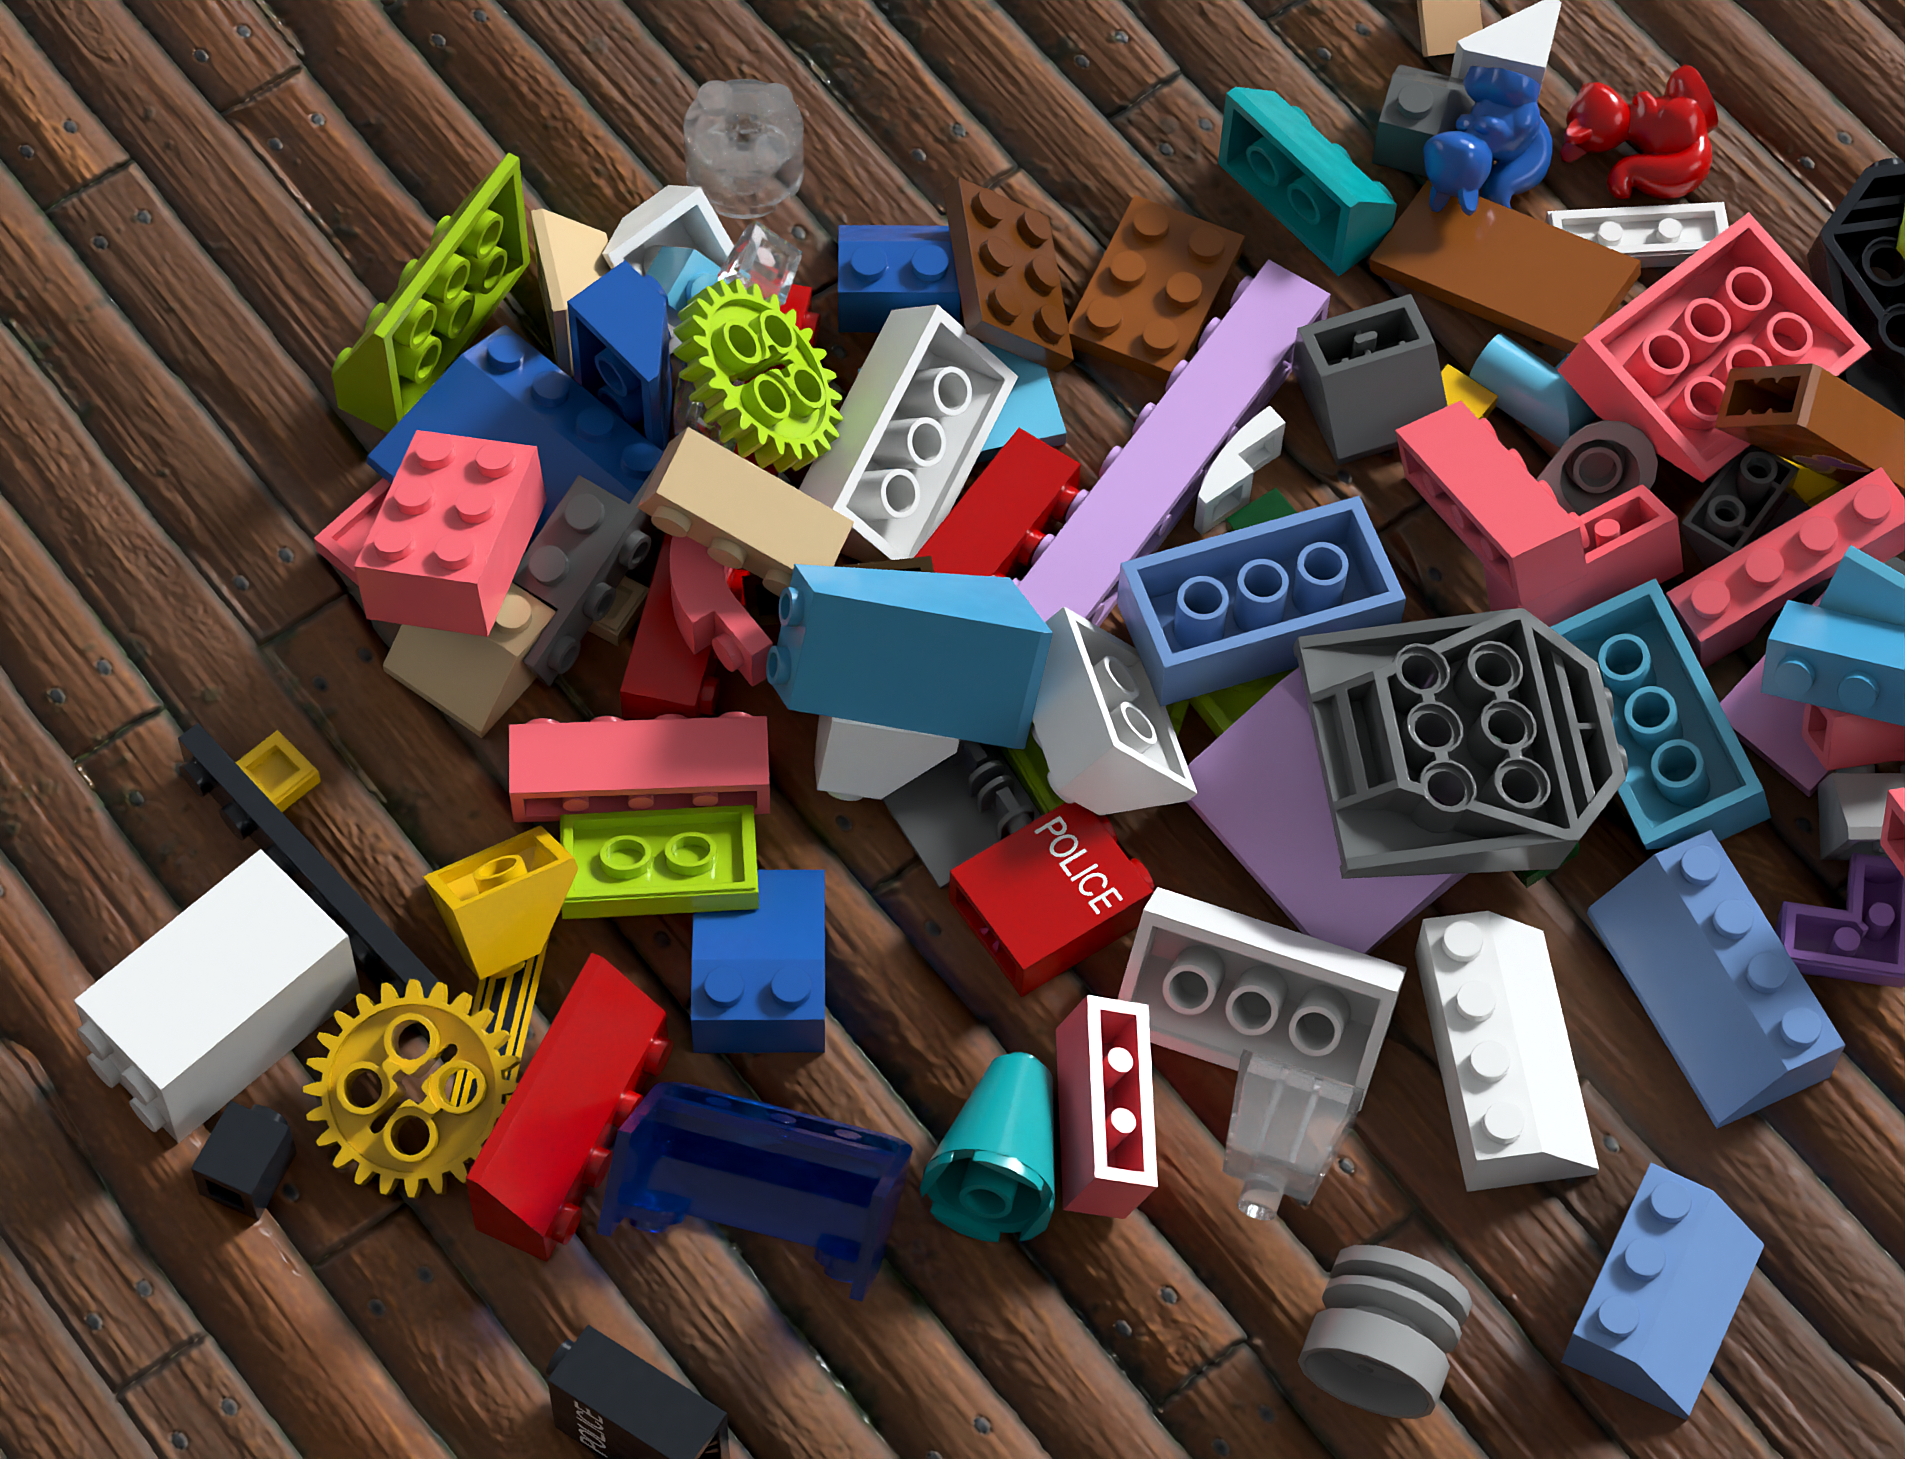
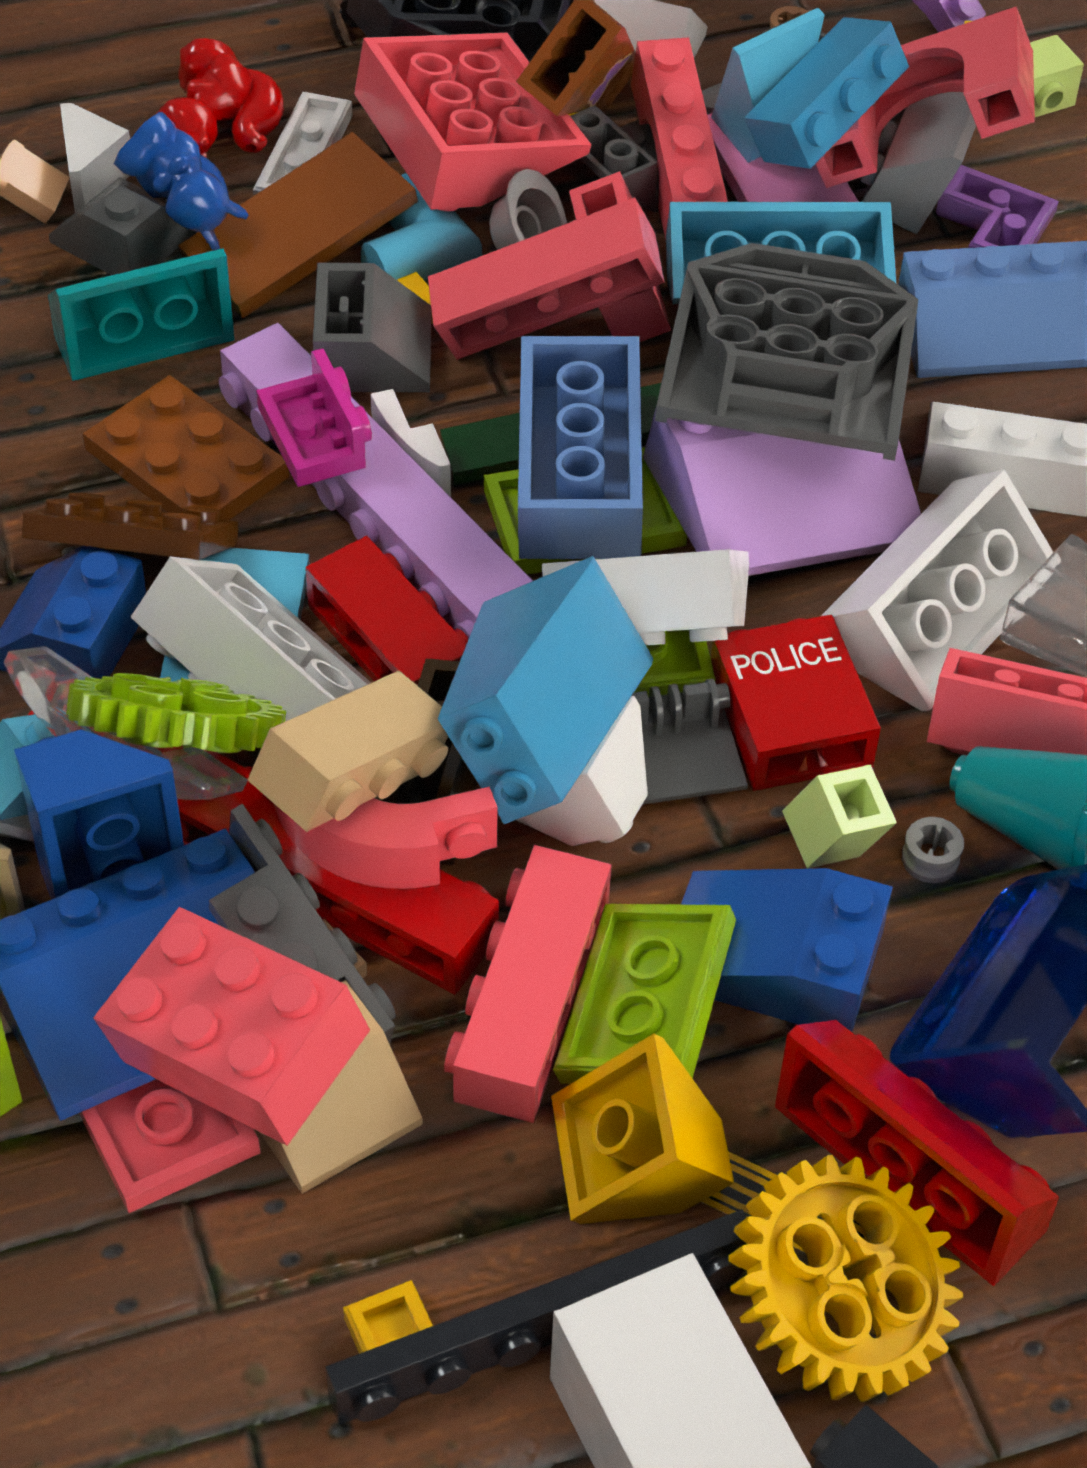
camera: 70 degrees left, 10 degrees down
none -> dark pink bracket [256,348,372,487]
none -> yellowish green brick [782,765,897,869]
none -> light grey bush [902,817,964,883]

